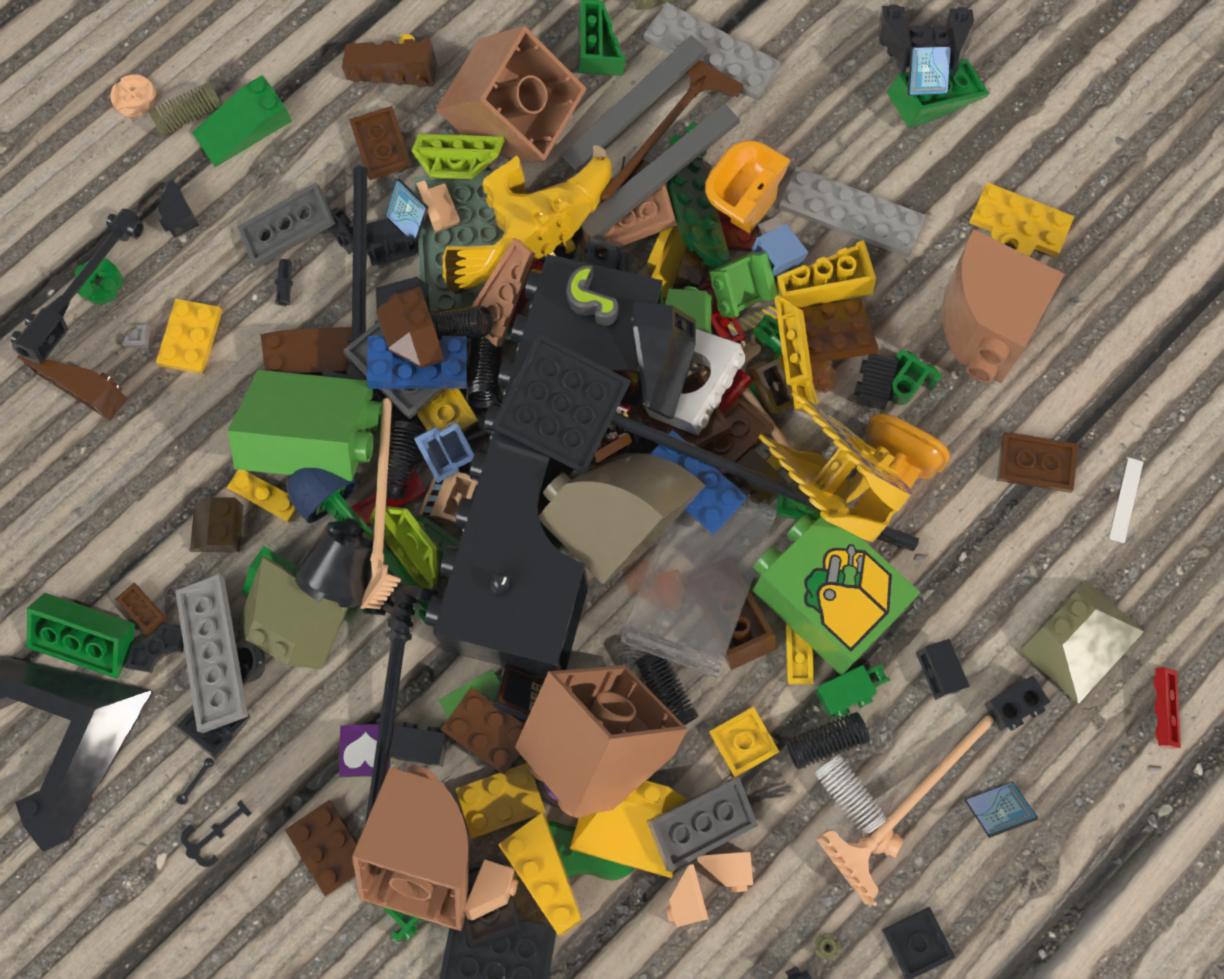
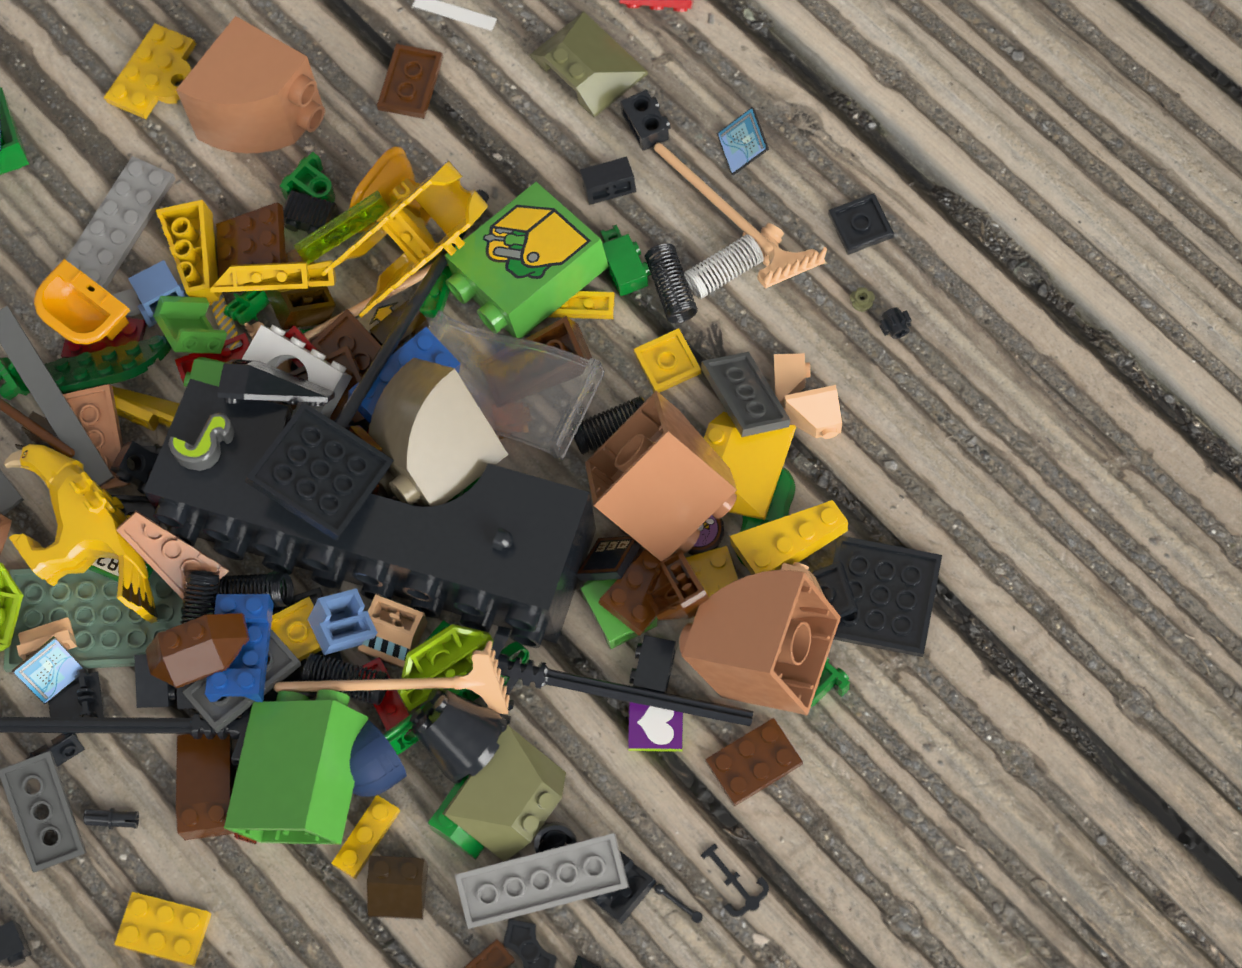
camera: 85 degrees left, 5 degrees down
dark brown piece [673,246,710,290] -> none
none -> clear neon green plate [293,190,389,264]
none -> reddish brown wedge [646,550,710,620]

